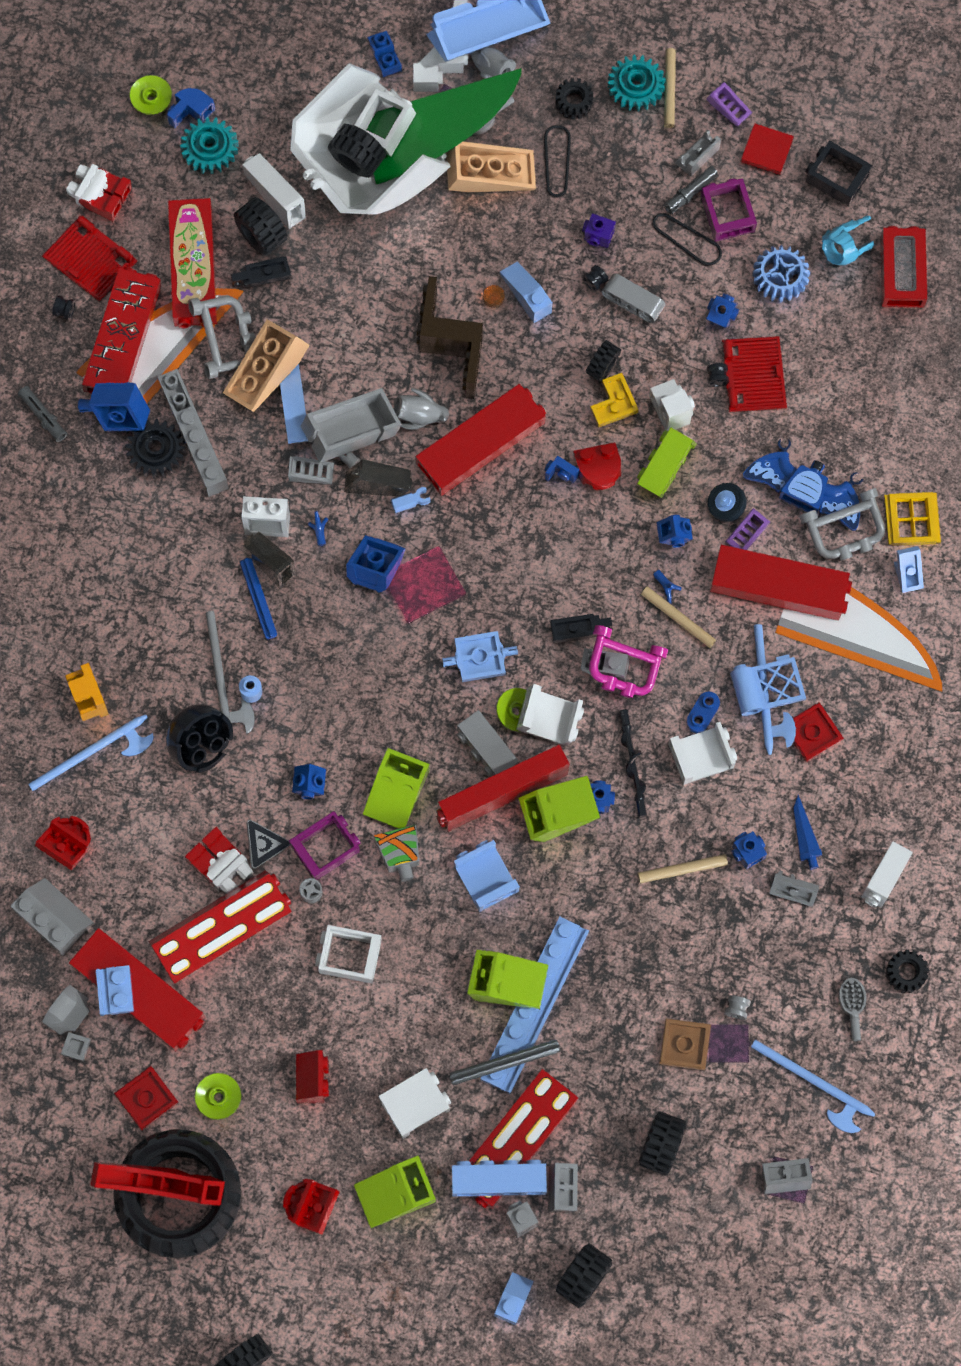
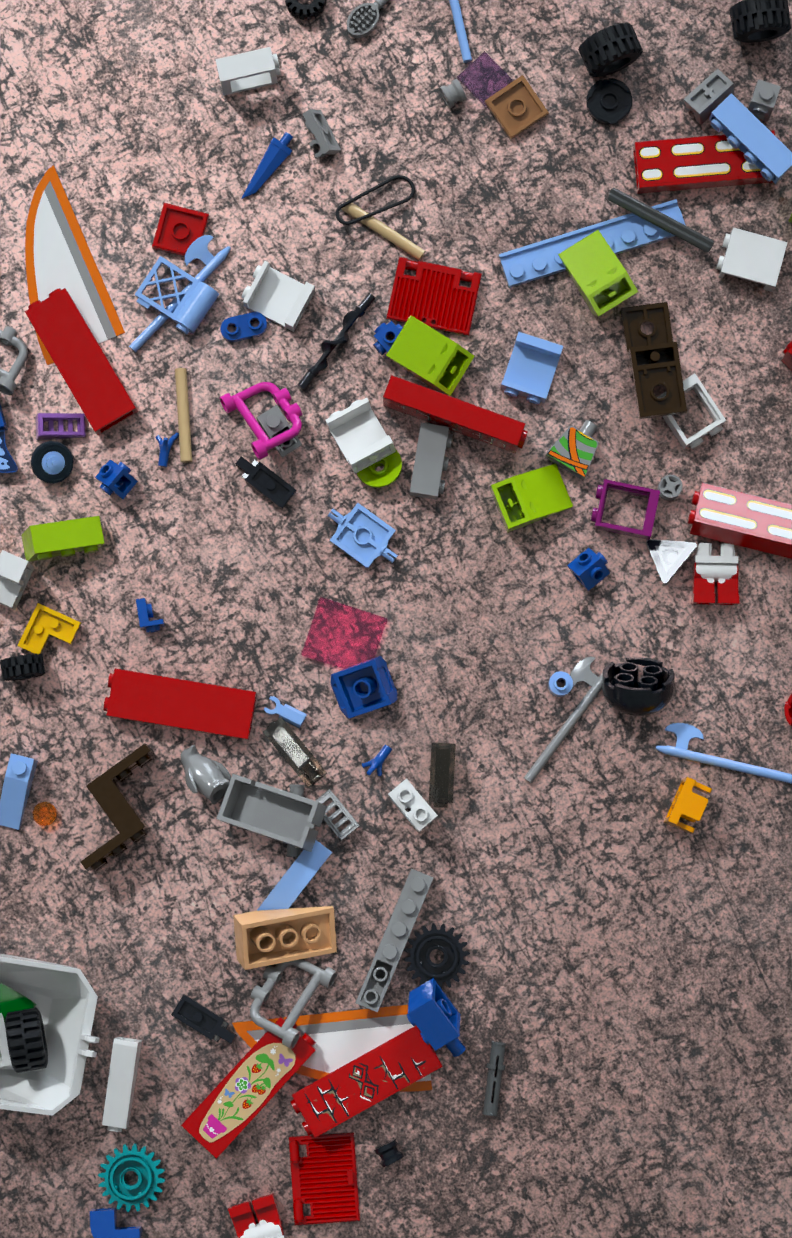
camera: 130 degrees left, 10 degrees up
black tyre [233,197,288,256] -> none
blue axle [240,558,277,640] -> none
red slope [573,442,622,490] -> none
blue brick [731,831,767,870] -> none
none -> black piece [335,175,415,225]
none -> red window [386,257,482,336]
none -> black tile [586,78,632,125]
none -> dark brown bracket [620,302,687,419]

